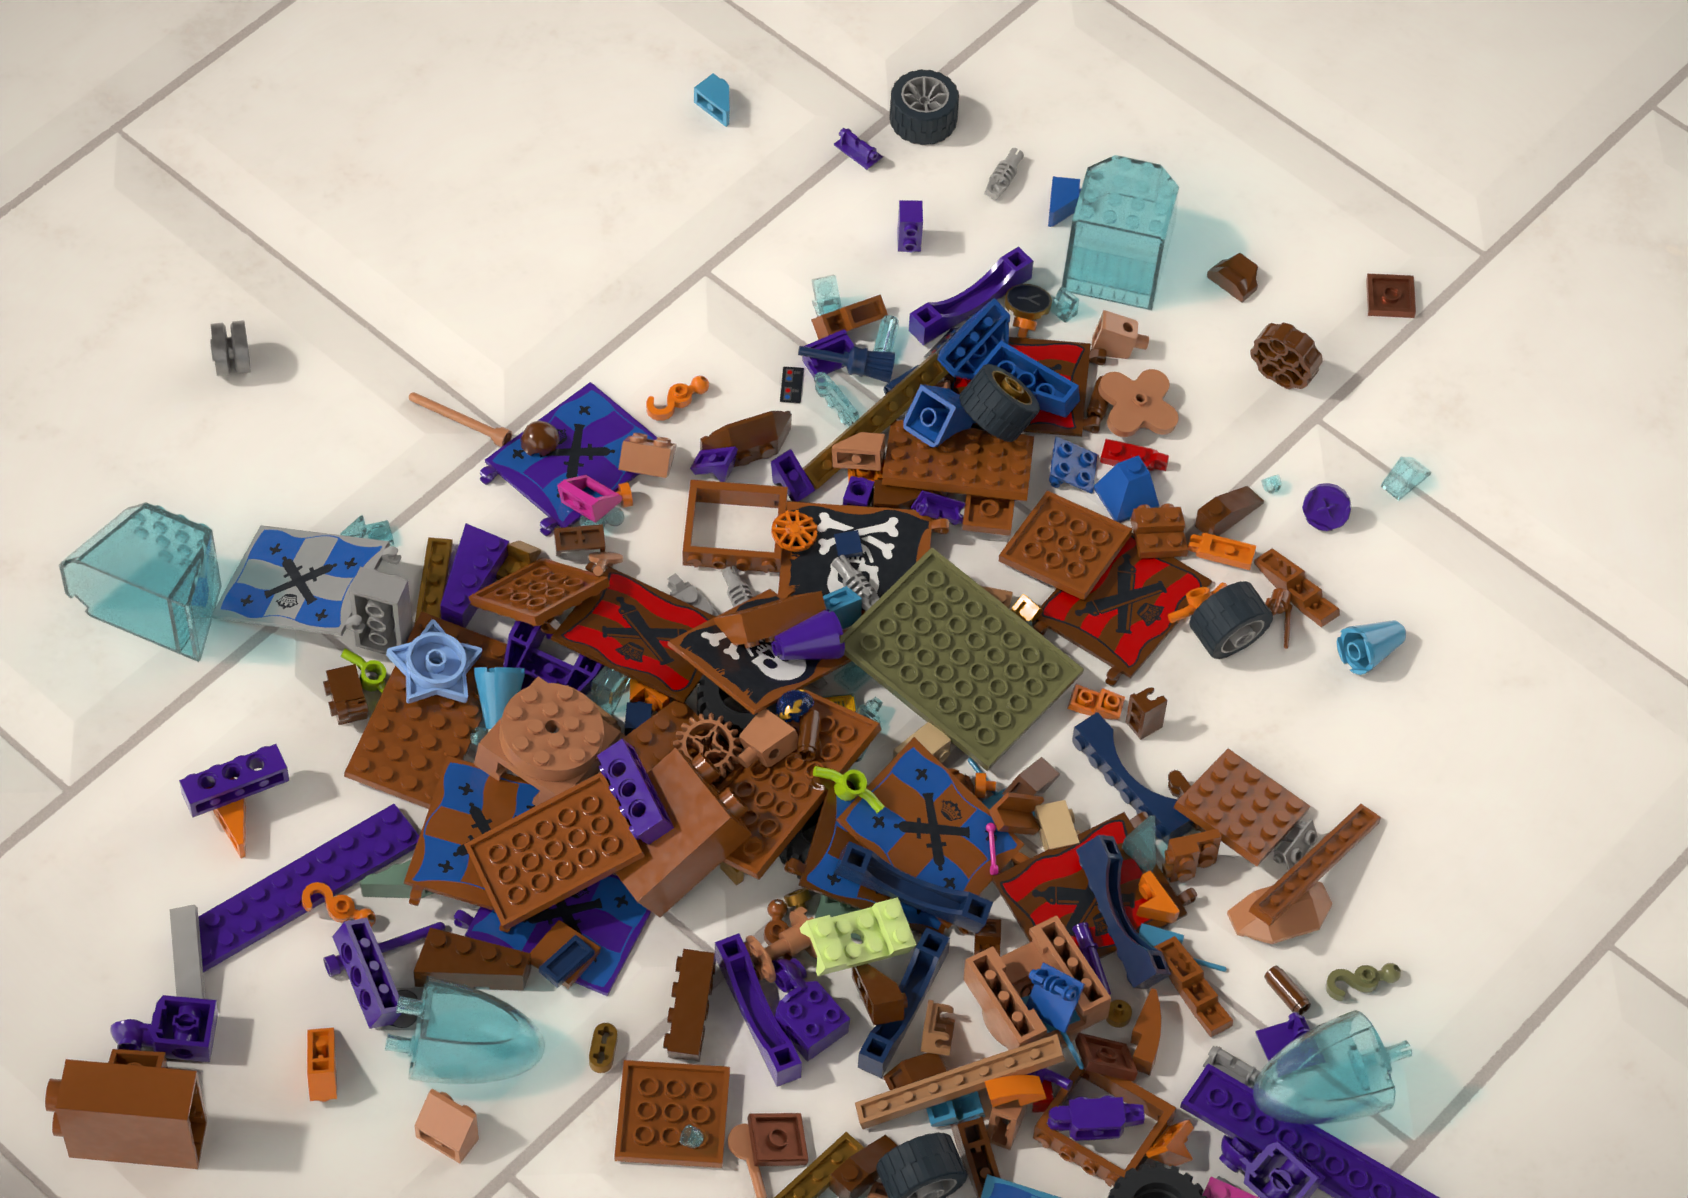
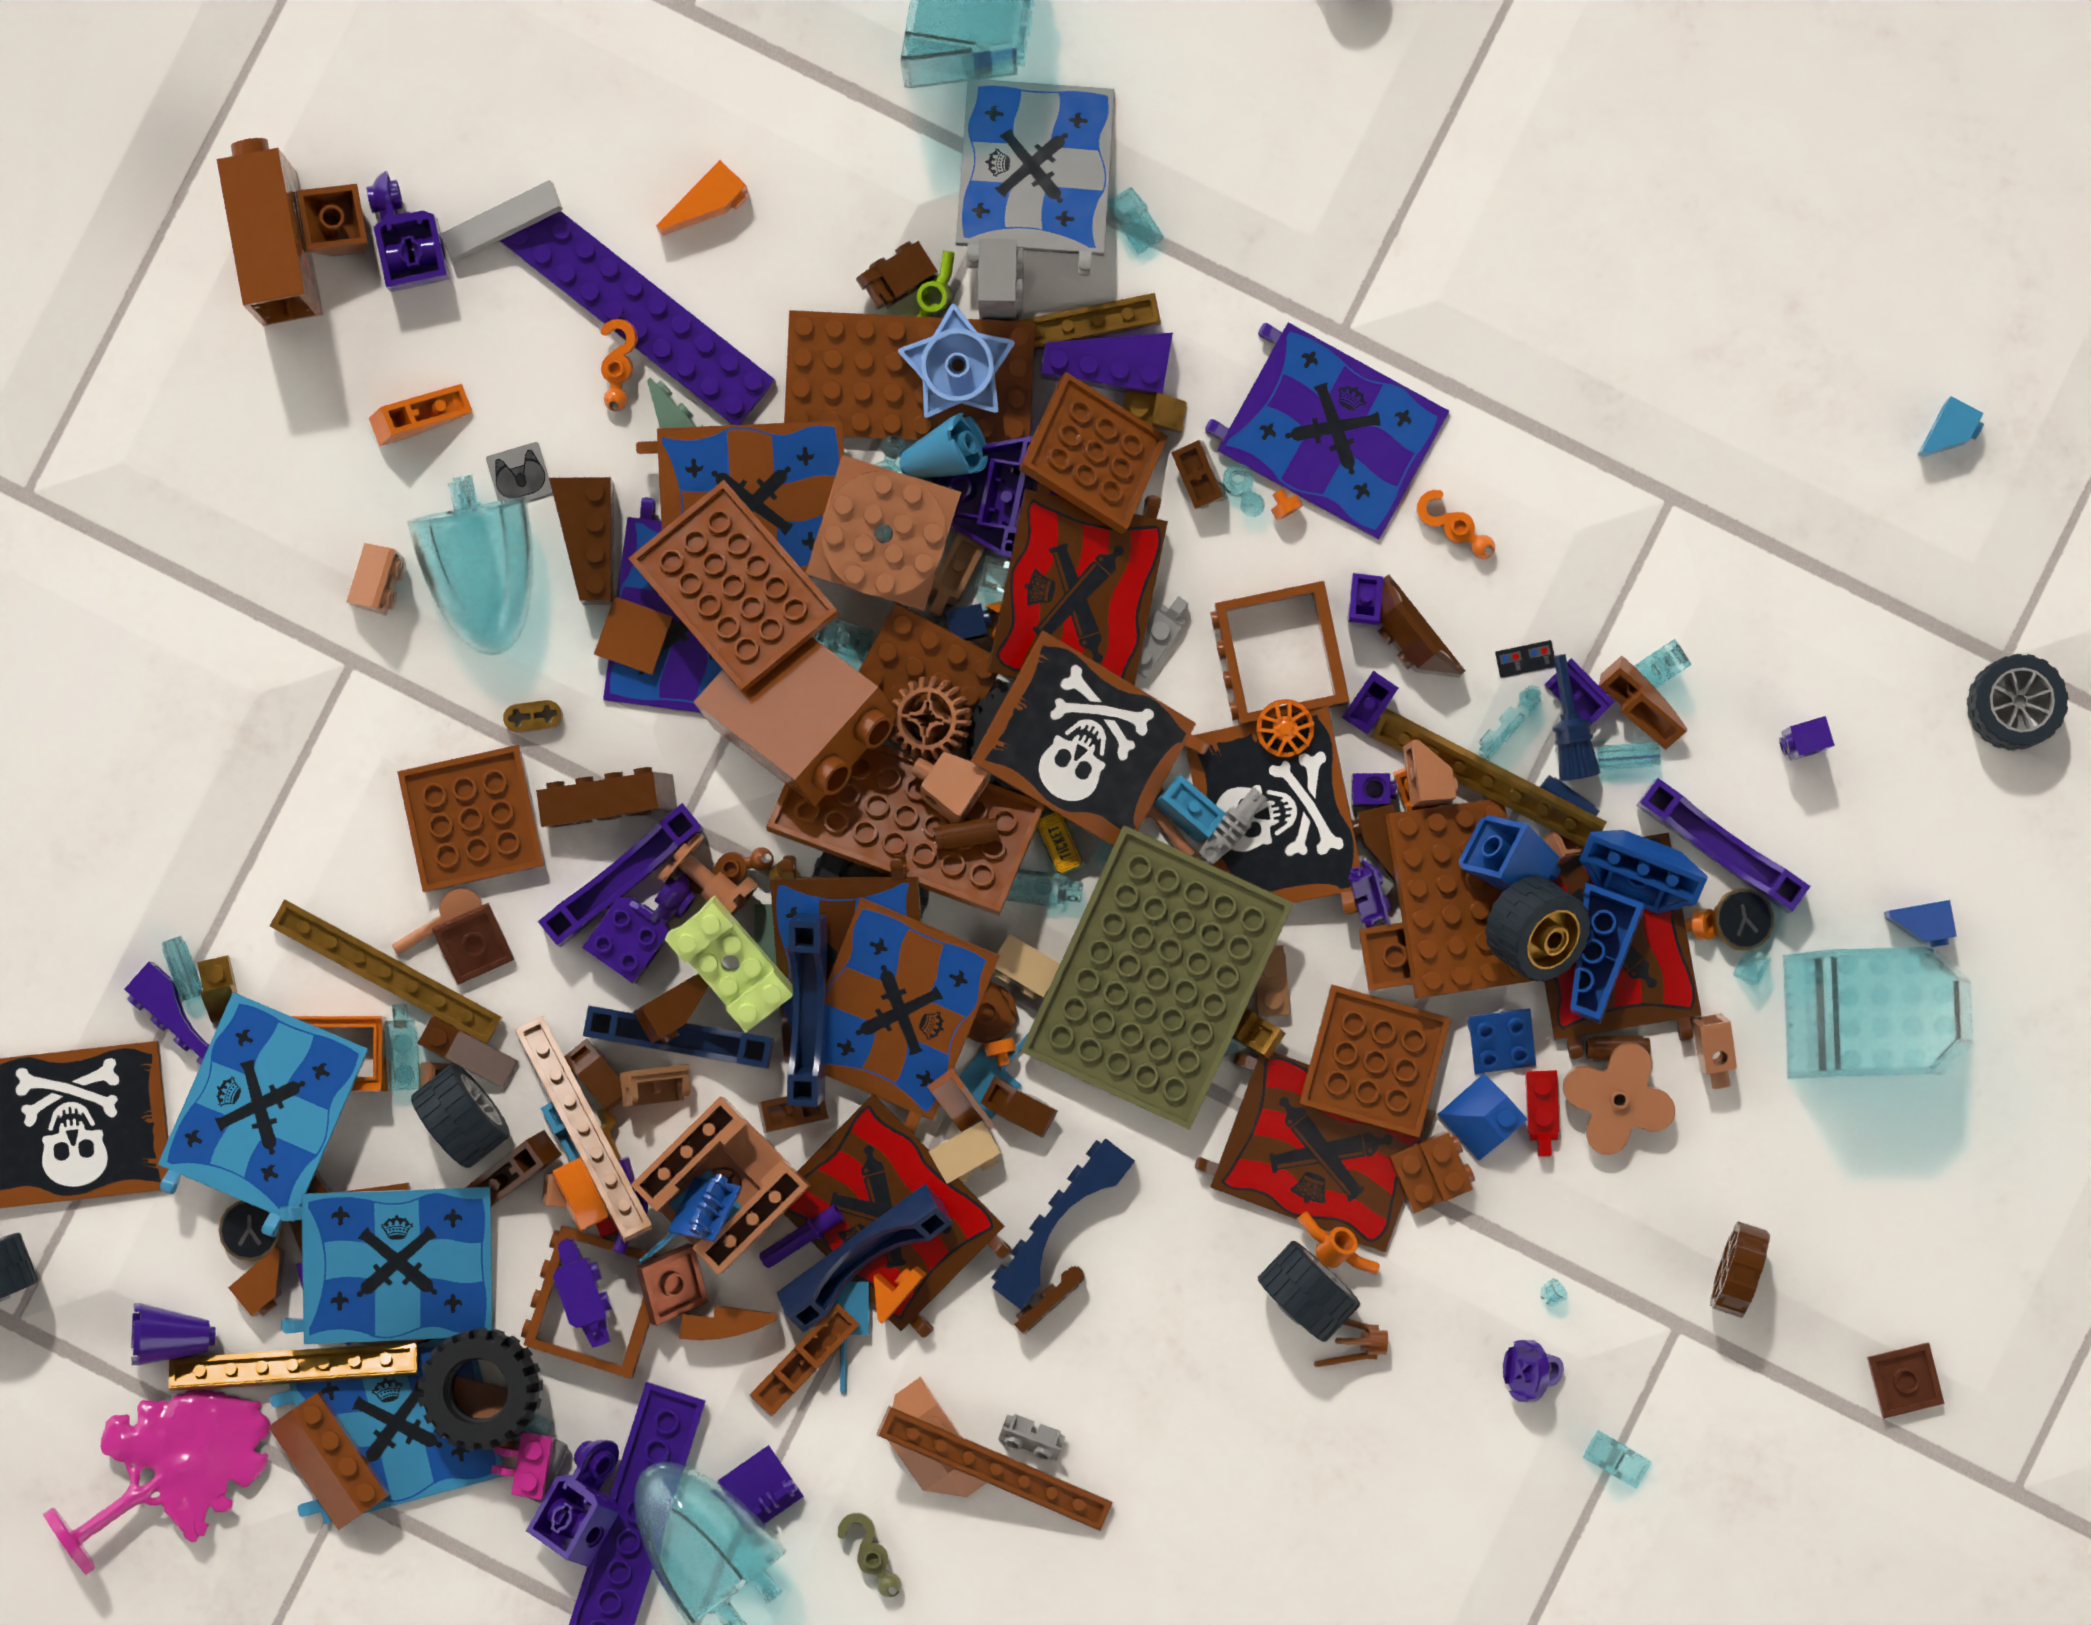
camera: 80 degrees right, 30 degrees up
dark purple brick [179,744,289,818] -> none
dark purple piece [323,922,445,977] -> none
dark purple brick [332,918,405,1029] -> none
nougat piece [409,392,512,447] -> none
reddish brown hair [520,421,560,457] -> none
dark blue tile [539,935,595,988] -> none
dark pink tile [557,475,622,523] -> none
nougat piece [589,552,623,576] -> none
dark purple brick [597,738,674,845] -> none
nougat slope [618,433,677,478] -> none
clear light blue hinge [680,1125,704,1148] -> none
dark orange slope [714,591,826,648] -> none
light grey hinge [722,566,753,608] -> none
dark purple cone [772,609,845,660] -> none
clear blue hair [776,689,814,723] -> none
lime piece [813,766,885,813] -> none
dark purple hinge [834,128,883,170] -> none
dark blue tile [834,530,863,560] -> none
black sticker [924,326,961,357] -> none
light grey hinge [984,148,1024,200] -> none
dark pink hinge [986,823,998,875] -> none
orange slope [1067,684,1125,720] -> none
pearl gold tile [1106,1000,1132,1028] -> none
clear light blue slope [1122,816,1156,873] -> none
reddish brown hinge [1126,687,1168,740] -> none
orange slope [1146,1120,1194,1166] -> none
dark orange plate [1162,829,1222,883] -> none
dark orange plate [1174,748,1311,866] -> none
orange hinge [1188,533,1256,570] -> none
reddish brown slope [1195,486,1264,536] -> none
light grey hinge [1203,1046,1262,1088] -> none
reddish brown slope [1207,253,1258,303] -> none
dark orange slope [1254,548,1340,628] -> none
reddish brown piece [1264,965,1311,1015] -> none
dark azure cone [1337,620,1406,675] -> none

